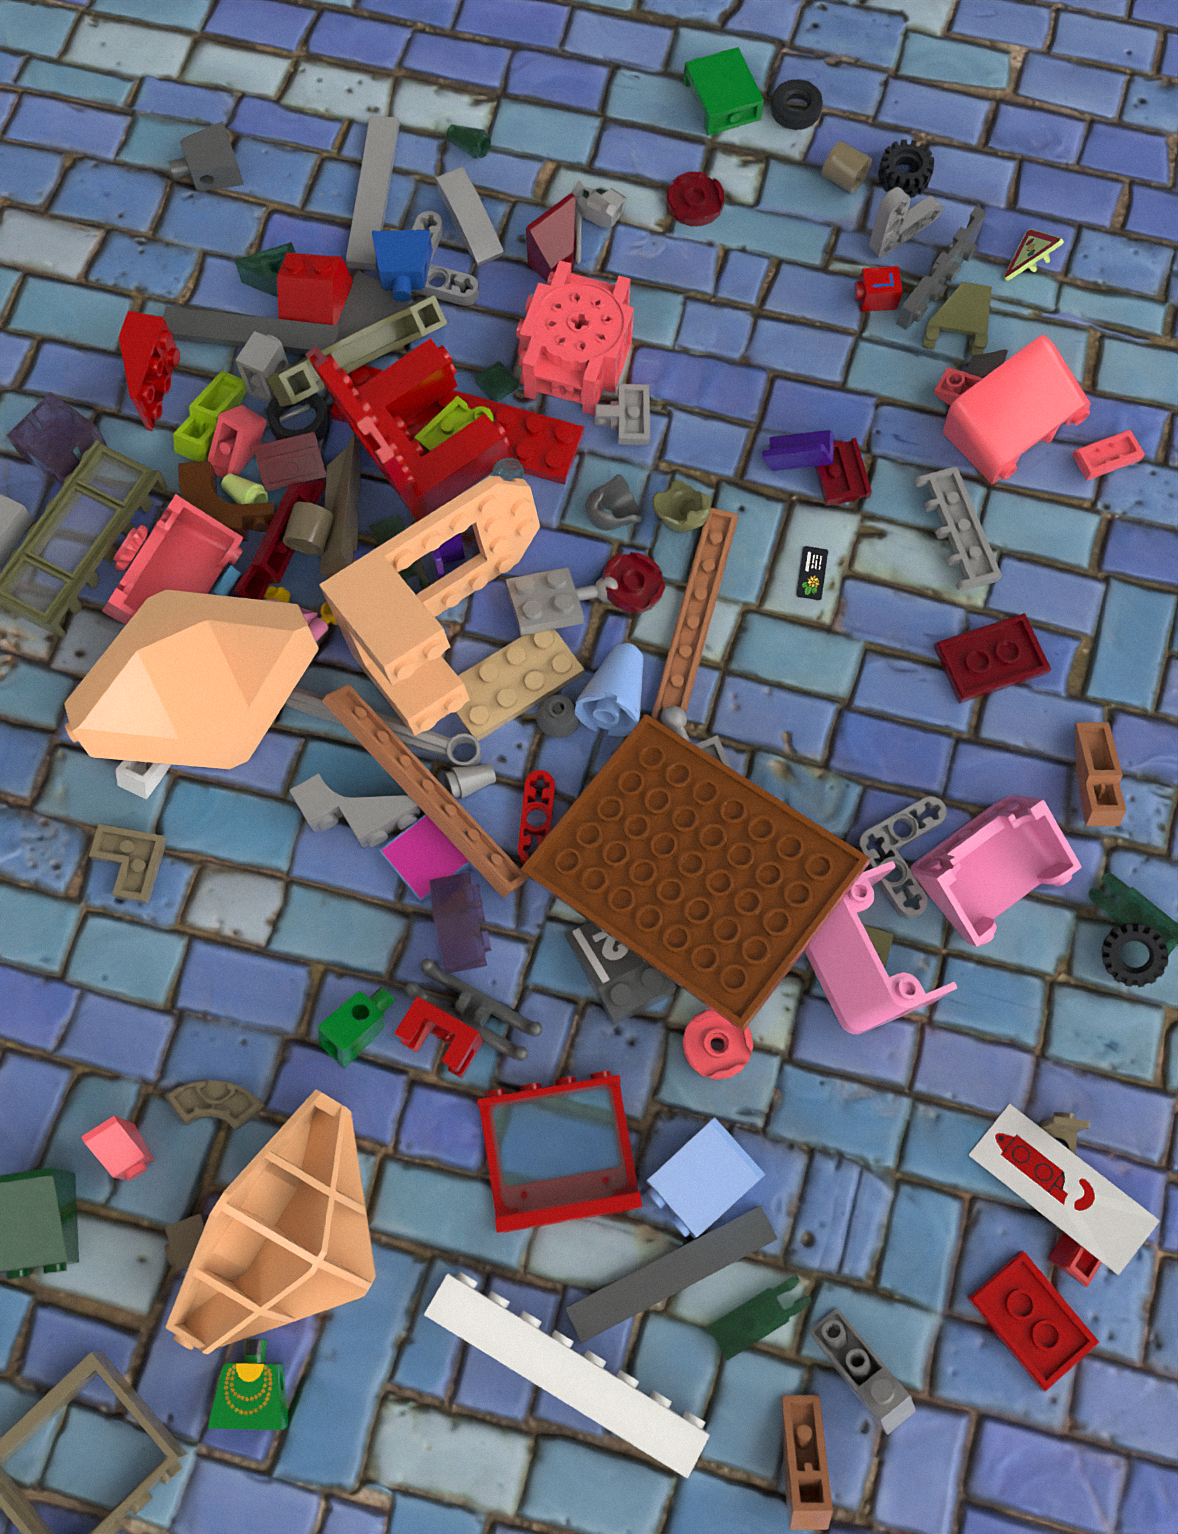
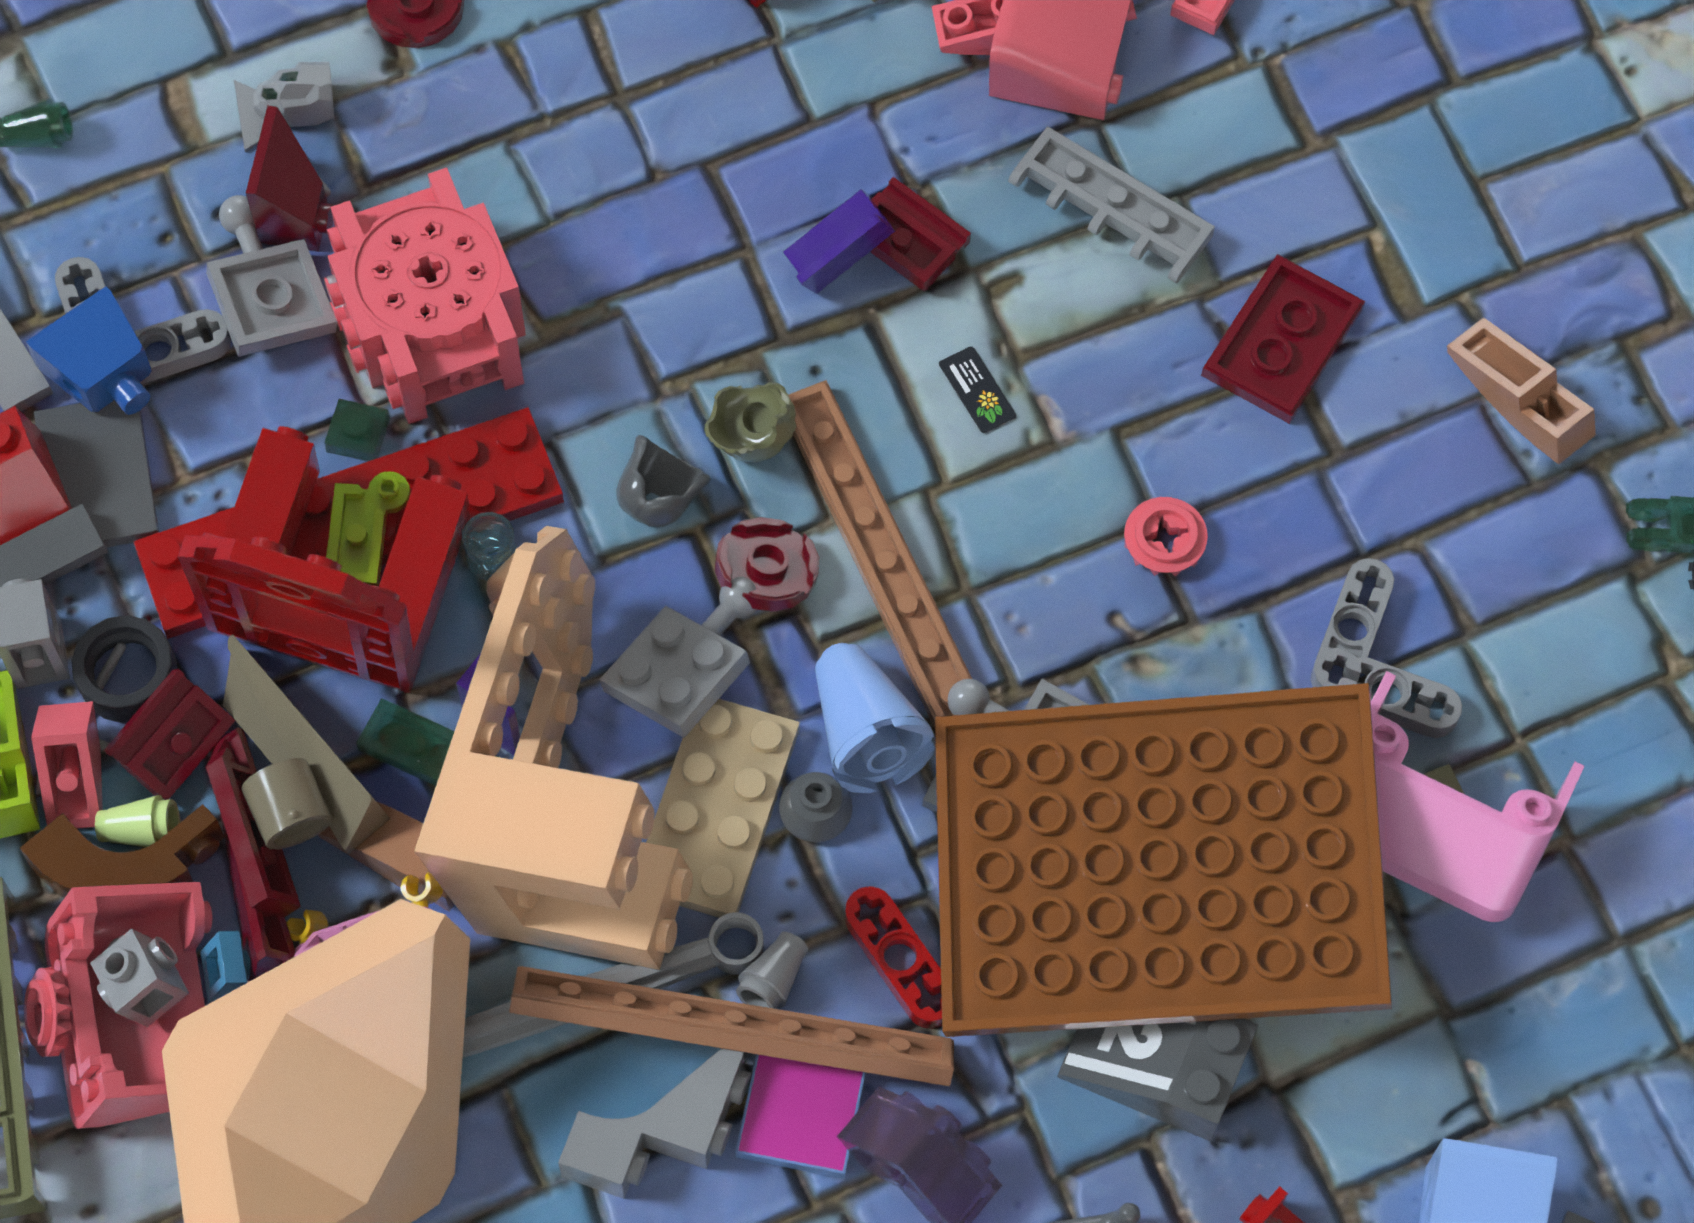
camera: 40 degrees left, 5 degrees down
olive arch [266,295,448,406] -> none
light grey slope [436,166,504,267] -> none
light grey hinge [594,384,650,446] -> none
coral plate [682,1009,753,1080] -> none
bright pink windscreen [910,795,1082,947] -> none
none -> light grey brick [90,928,189,1027]
none -> light grey plate [206,195,337,357]
none -> coral gear [1124,497,1208,577]

